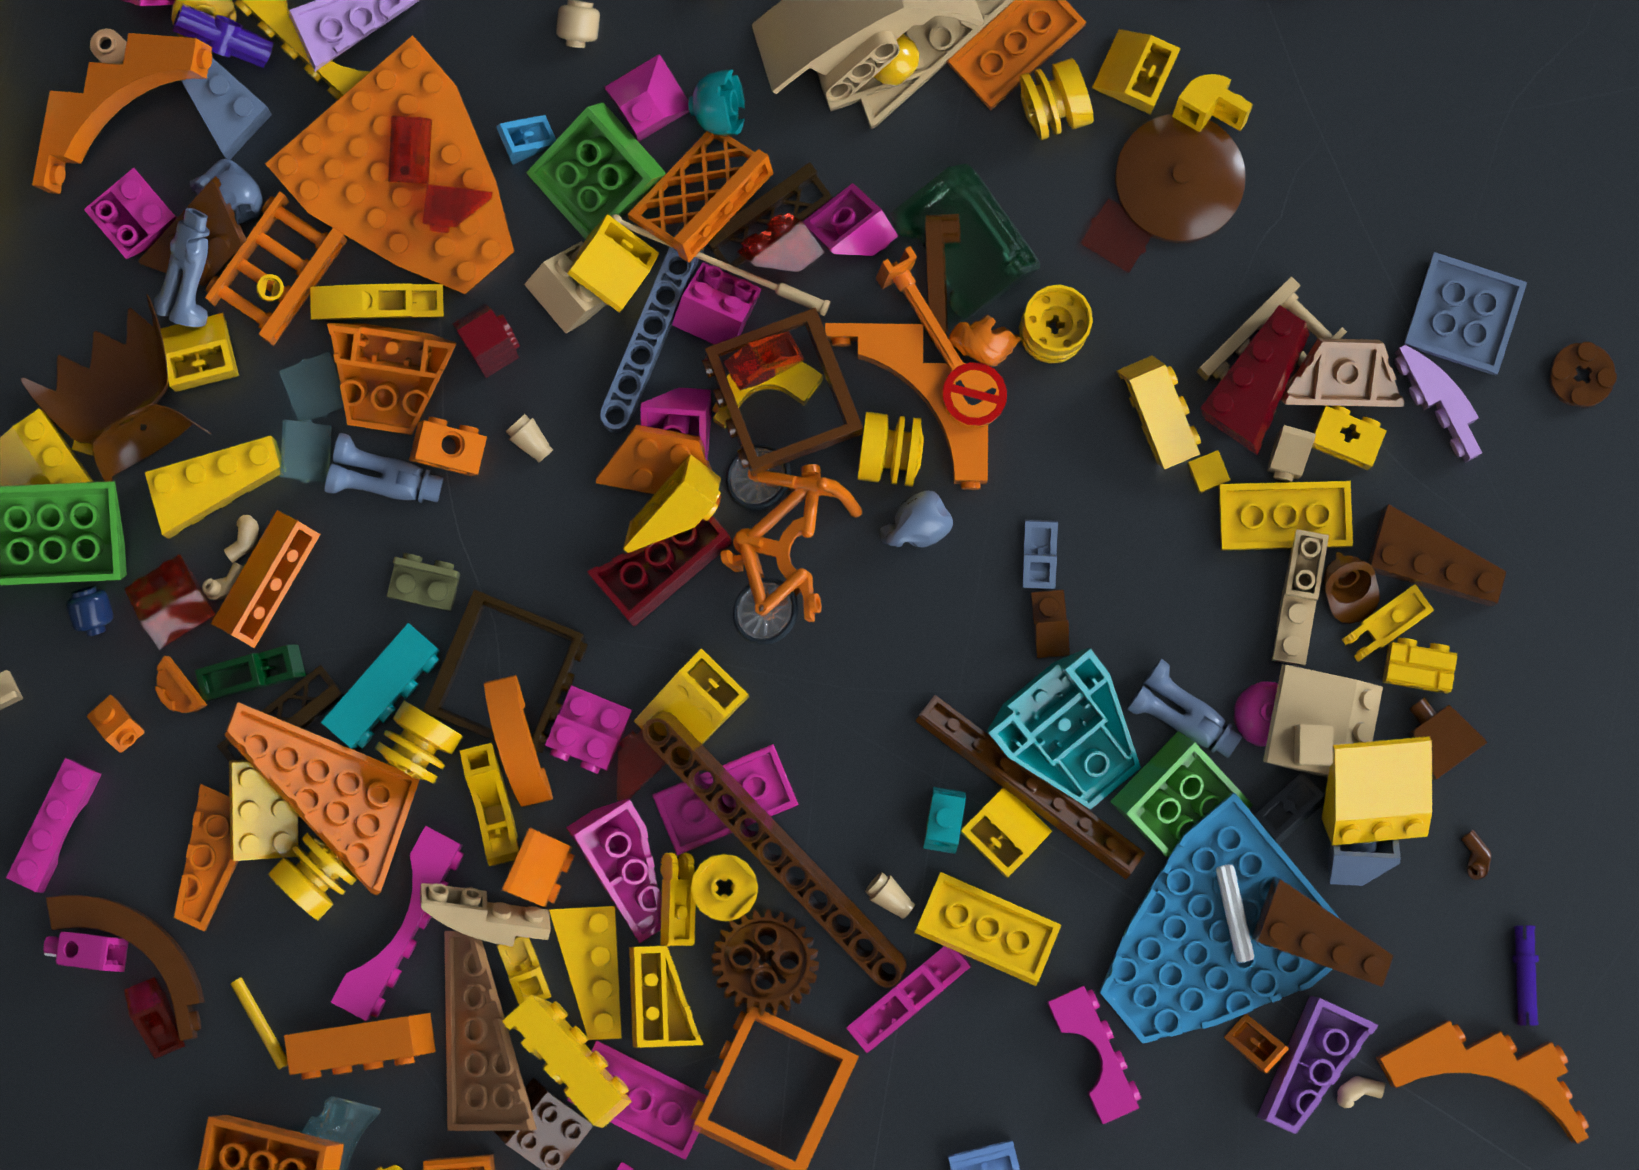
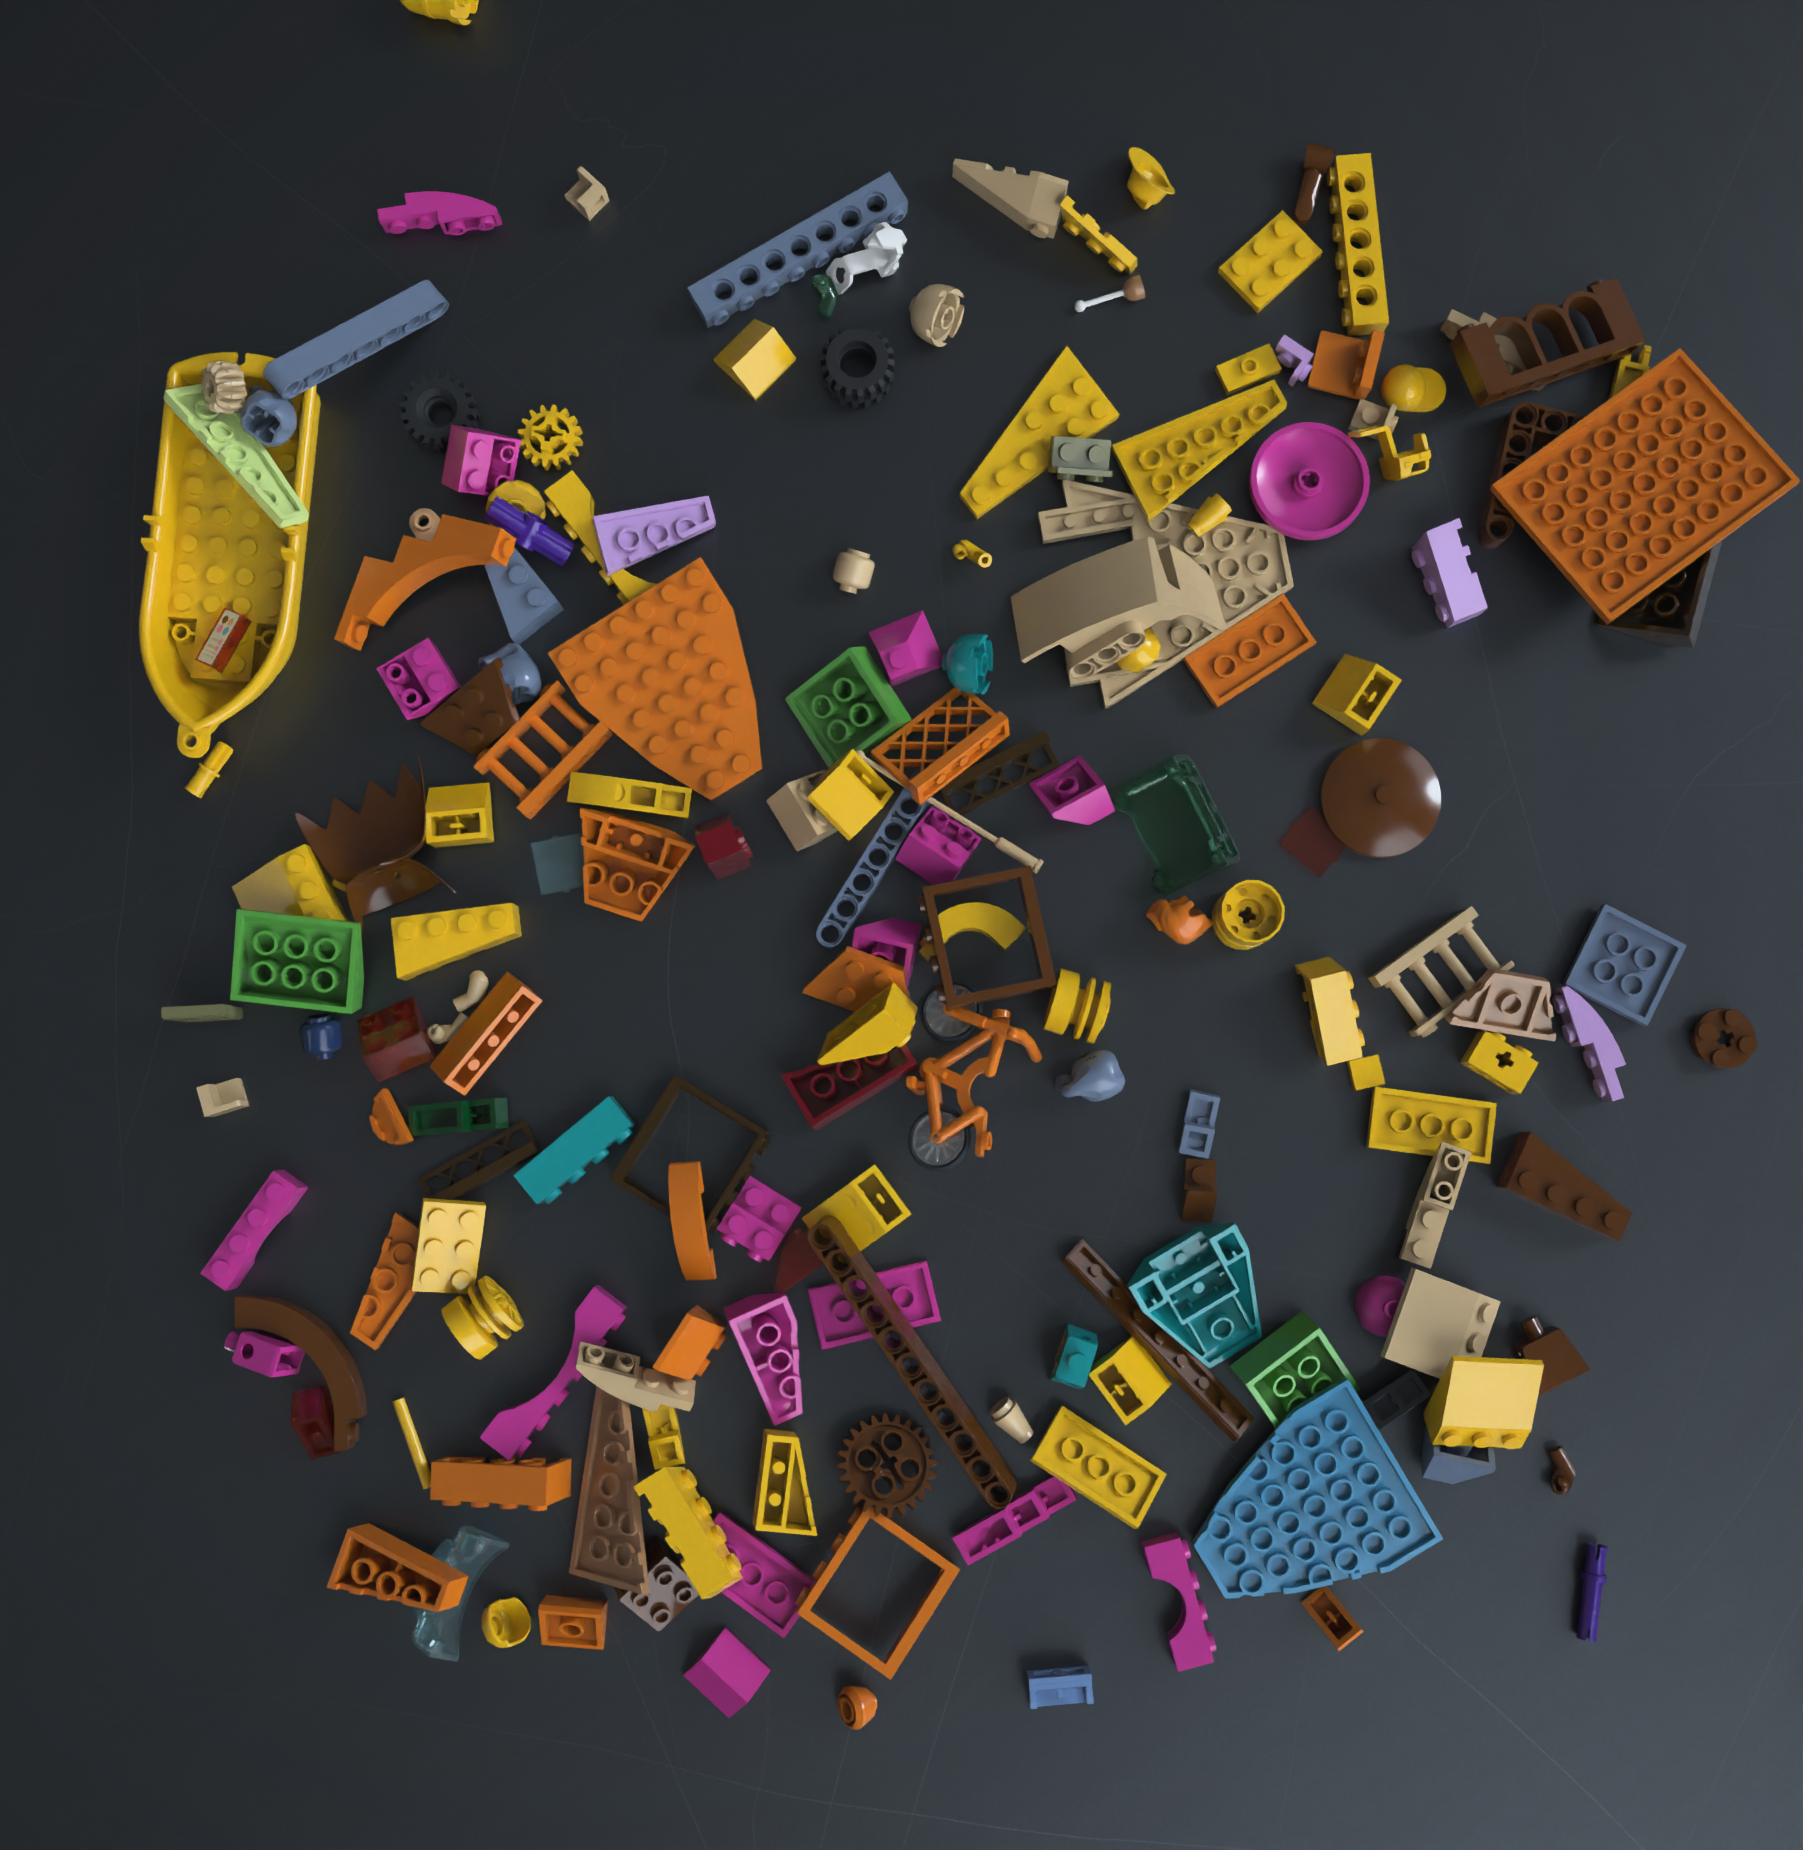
camera: 10 degrees right, 0 degrees up
orange bracket [86,694,144,753] -> none
sand blue piece [153,208,210,327] -> none
orange wing [224,702,420,895] -> none
yellow hinge [256,274,284,301] -> none
clear light blue piece [280,420,332,483] -> none
sand blue piece [325,433,444,503] -> none
yellow wheel [375,701,463,784] -> none
olive bracket [387,553,461,612] -> none
clear red slope [388,116,432,184] -> none
orange brick [409,417,487,476] -> none
clear red slope [423,184,494,233] -> none
yellow arch [460,742,519,866] -> none
dark azure slope [496,115,556,165] -> none
tan cone [506,414,553,463] -> none
yellow wing [549,906,622,1040] -> none
yellow hinge [660,853,696,946] -> none
yellow piece [691,854,758,922] -> none
clear red slope [724,331,805,391] -> none
clear red slope [737,213,825,272] -> none
orange arch [825,323,988,490] -> none
orange piece [876,246,1007,427] -> none
reddish brown beam [925,213,961,342] -> none
yellow wheel [1019,58,1094,140] -> none
sand blue piece [1127,659,1242,758] -> none
yellow brick [1172,74,1253,132] -> none
dark red wedge [1200,305,1309,455] -> none
white axle [1216,864,1254,962] -> none
reddish brown wedge [1252,877,1394,987] -> none
medium lavender wedge [1257,996,1379,1134] -> none
tan slope [1267,425,1316,482] -> none
tan panel [1294,724,1333,766] -> none
reddish brown piece [1324,552,1380,623] -> none
tan arm [1337,1076,1385,1108] -> none
yellow hinge [1342,584,1434,662] -> none
orange arch [1376,1020,1589,1144] -> none
yellow brick [1382,638,1457,694] -> none

